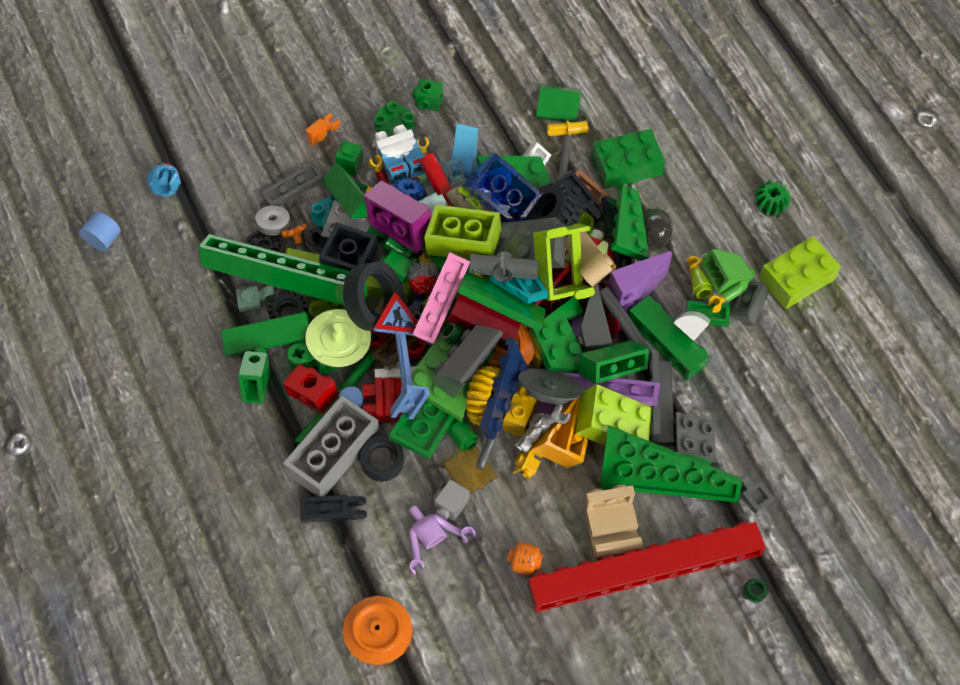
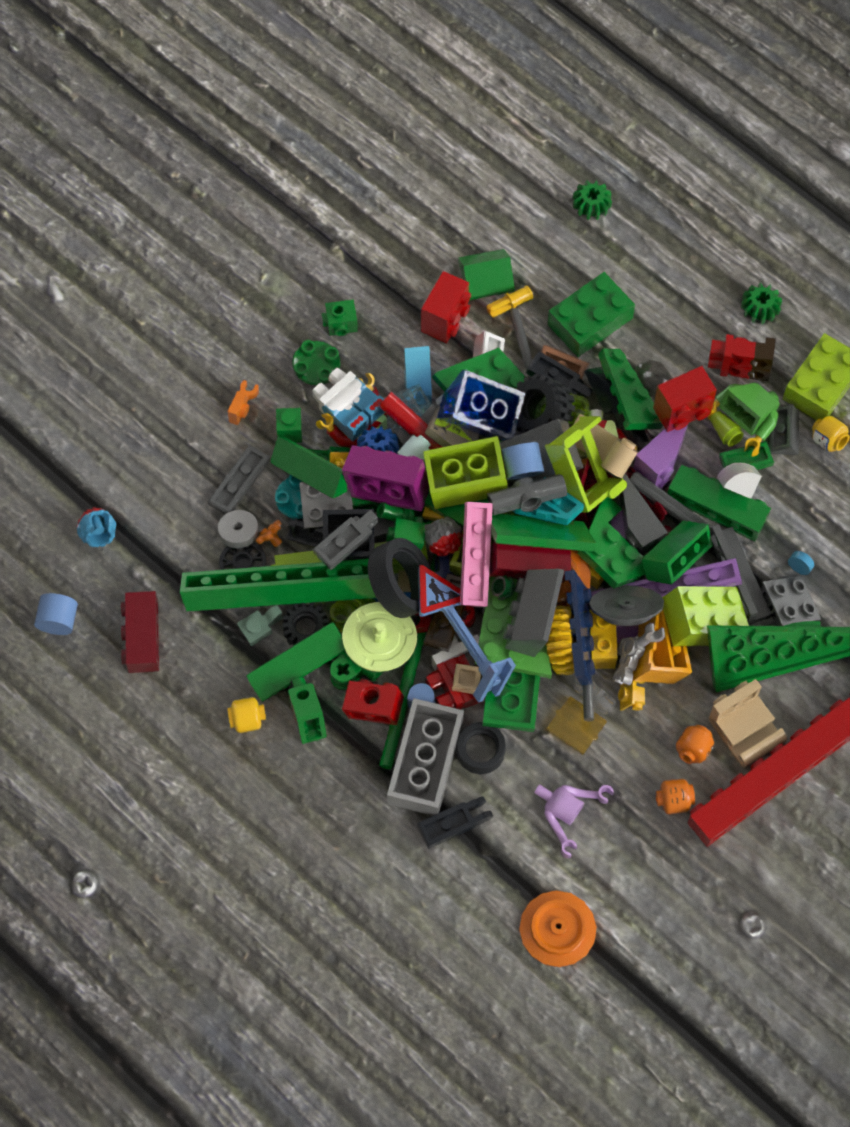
camera: 20 degrees left, 5 degrees up
light grey brick [433,479,470,522] -> none
green brick [447,419,478,451] -> none
none -> dark red brick [121,591,159,673]
none -> yellow head [227,697,266,733]
none -> dark grey hinge [313,510,378,571]
none -> red brick [421,271,471,344]
none -> tan tile [452,664,481,694]
none -> medium blue piece [501,442,544,480]
none -> green gear [572,180,612,221]
none -> red brick [653,366,717,432]
none -> orange head [676,725,714,764]
none -> red hips [708,334,776,382]
none -> dark azure tile [788,551,814,575]
none -> yellow head [812,416,850,452]

